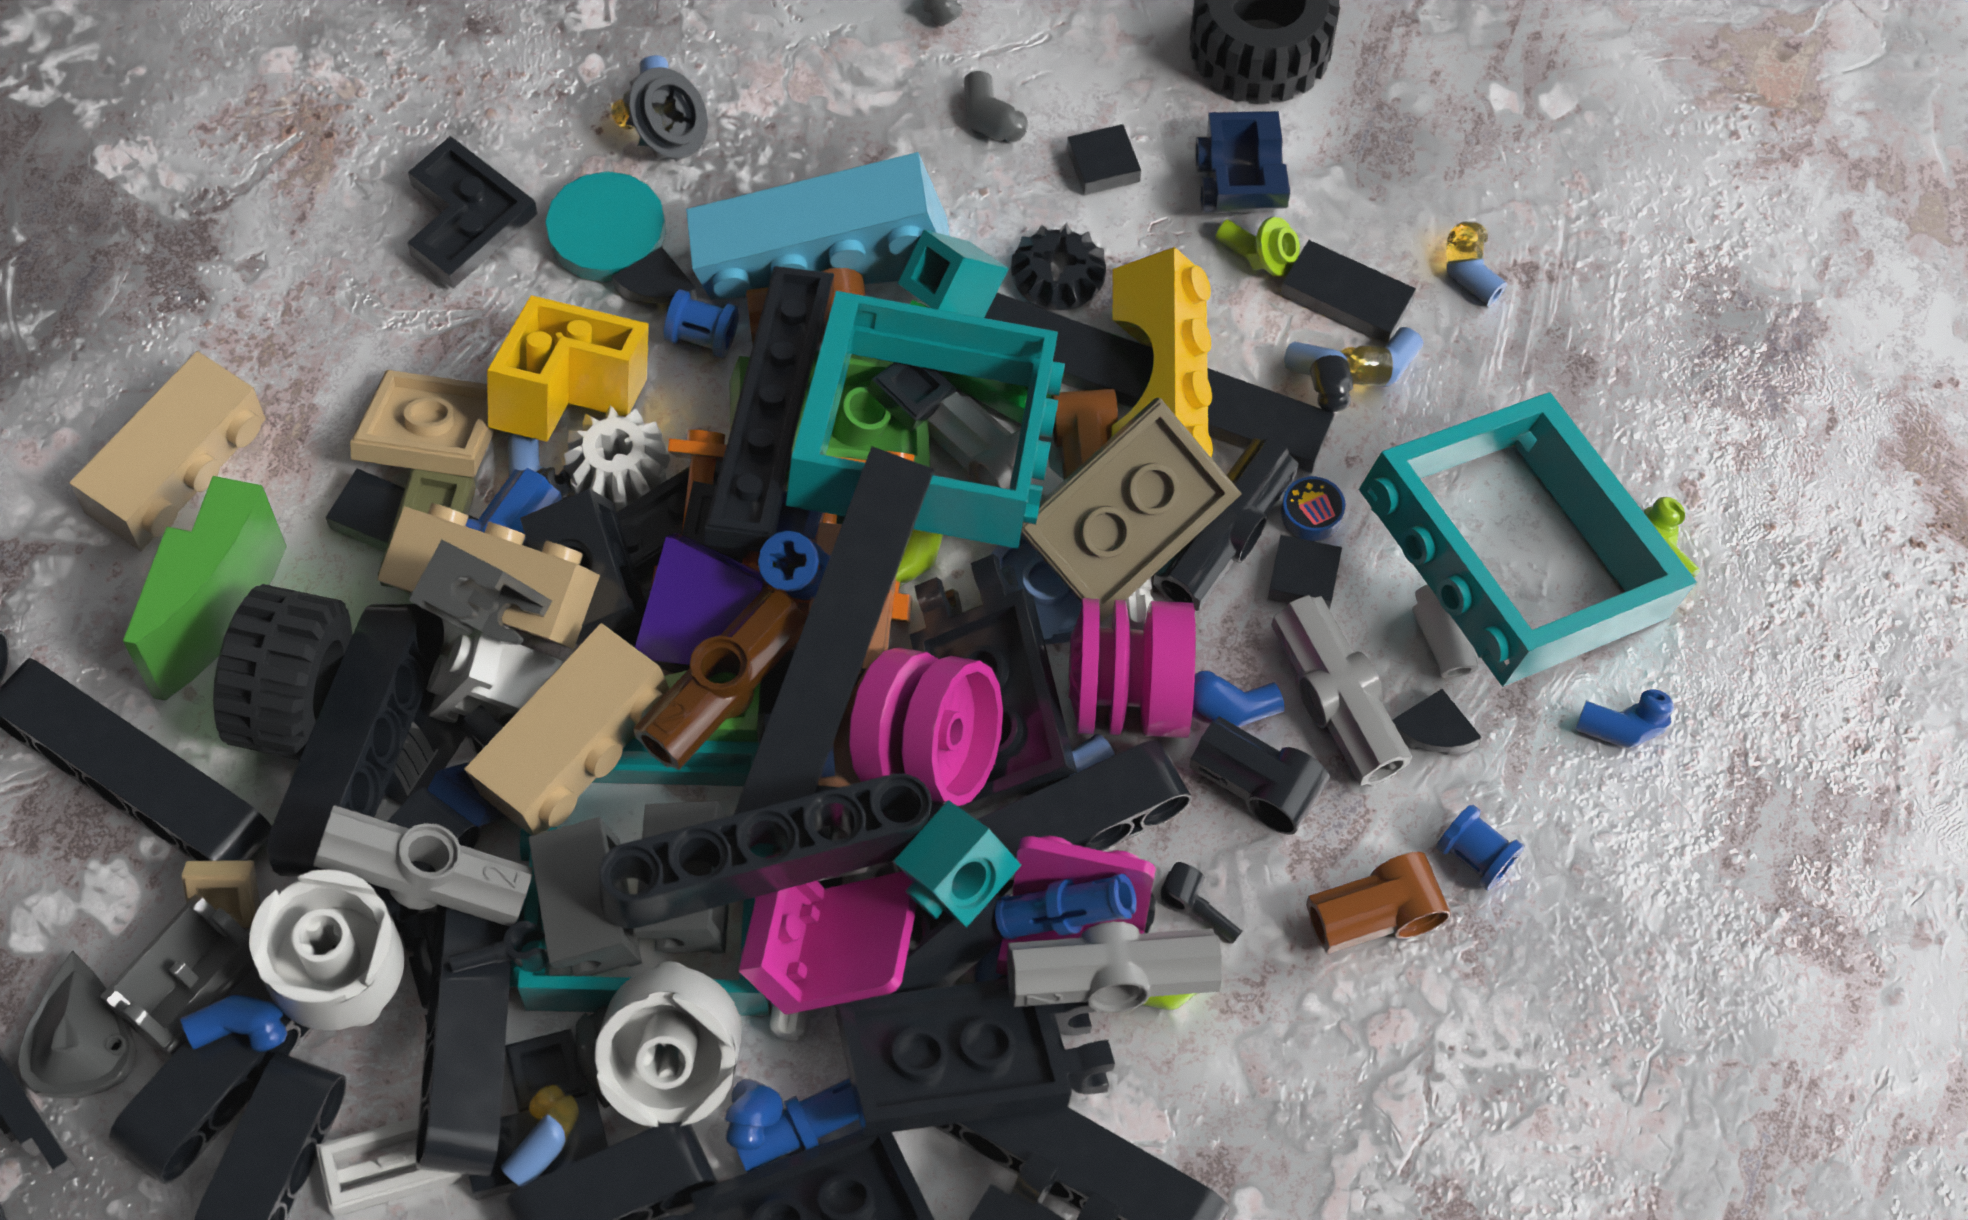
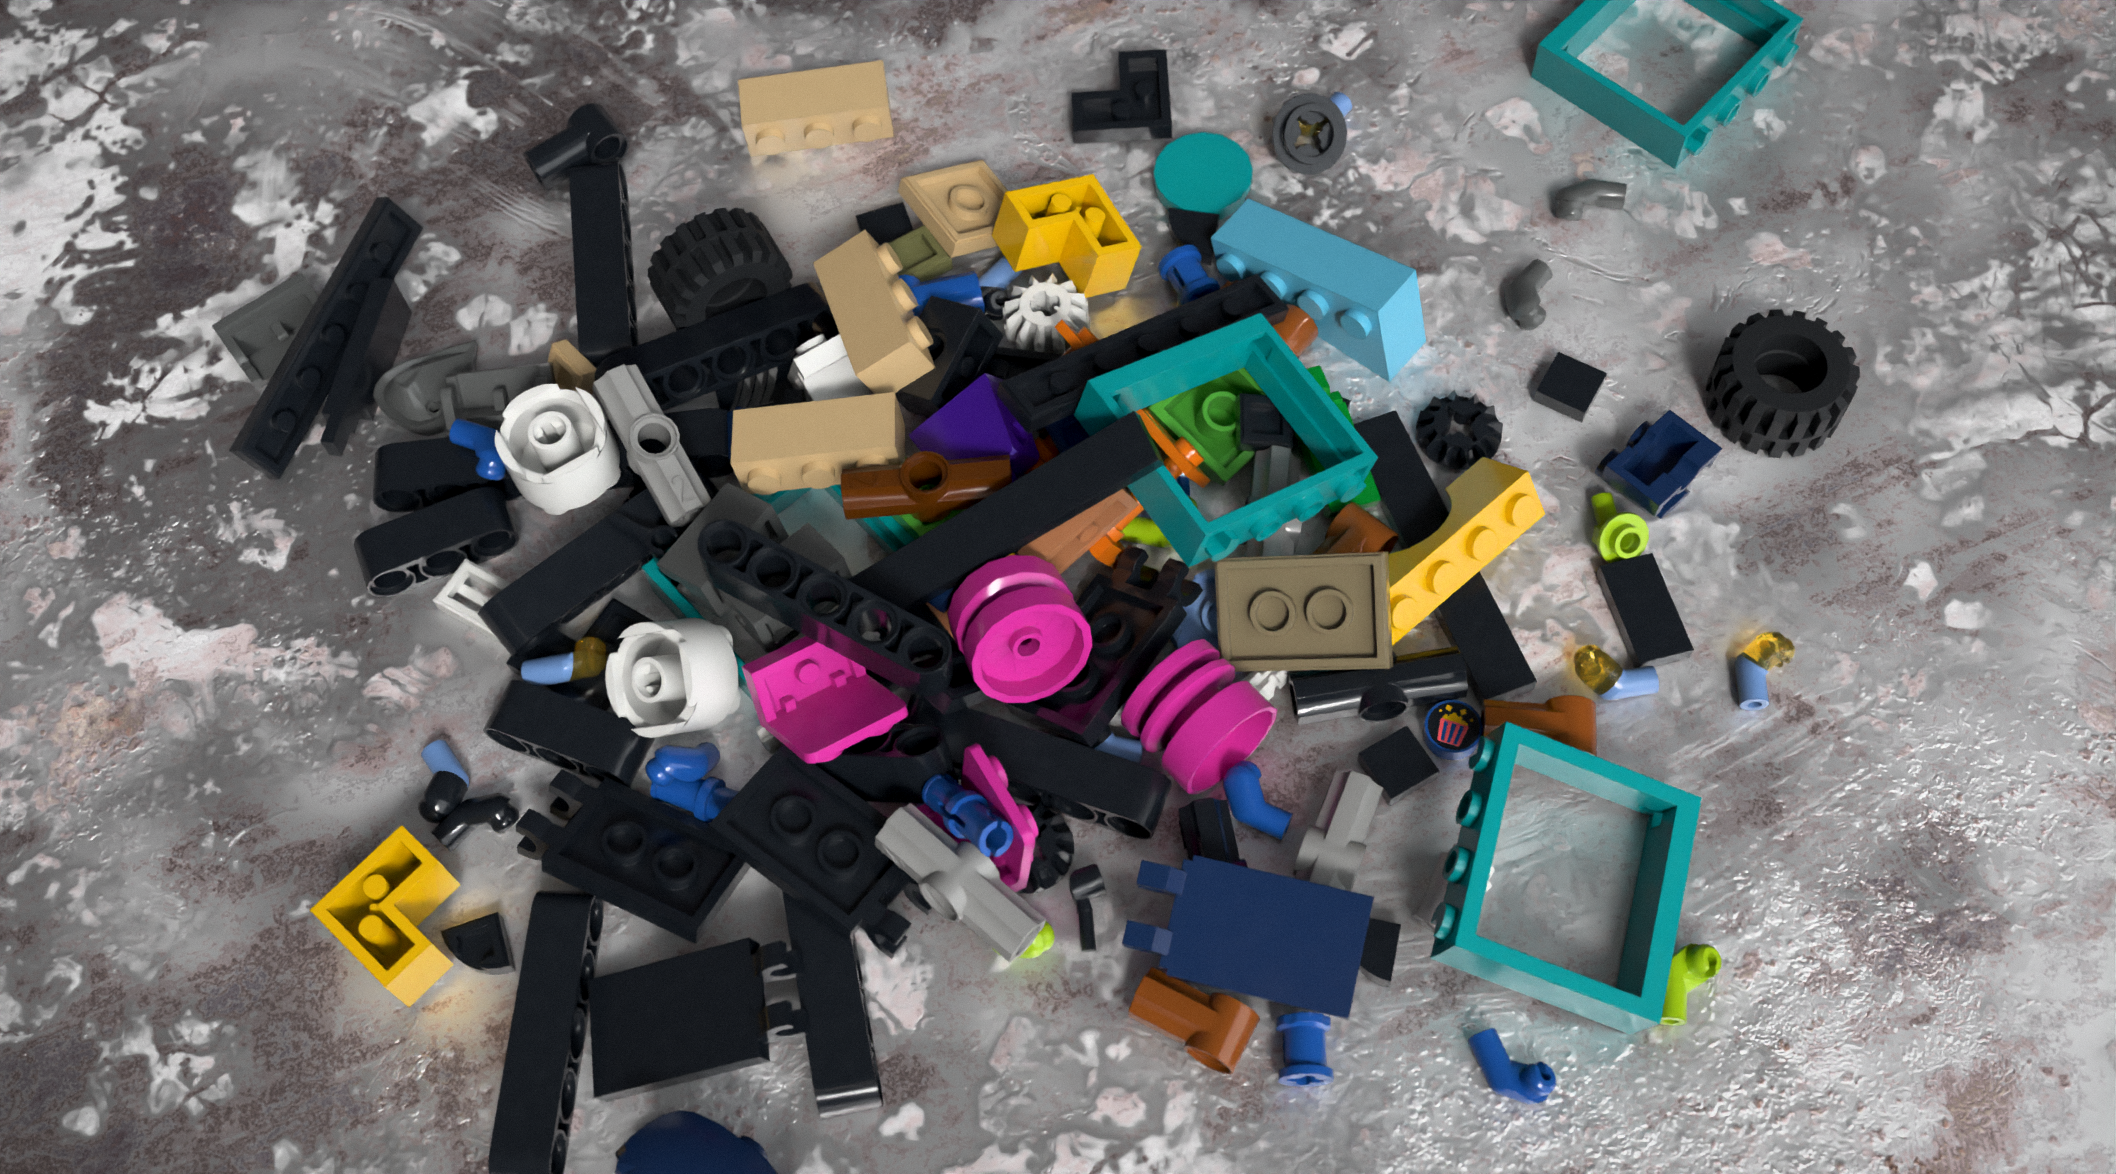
camera: 55 degrees right, 0 degrees up
bright green slope [123,476,287,701] -> none
dark grey hinge [409,539,552,645] -> none
blue bush [758,531,830,600] -> none
teal brick [893,800,1021,928] -> none
teal brick [897,230,1009,318] -> none
black arm [1284,341,1353,412] -> none
none -> dark blue tile [1122,855,1374,1020]
none -> dark orange piece [1481,695,1597,757]

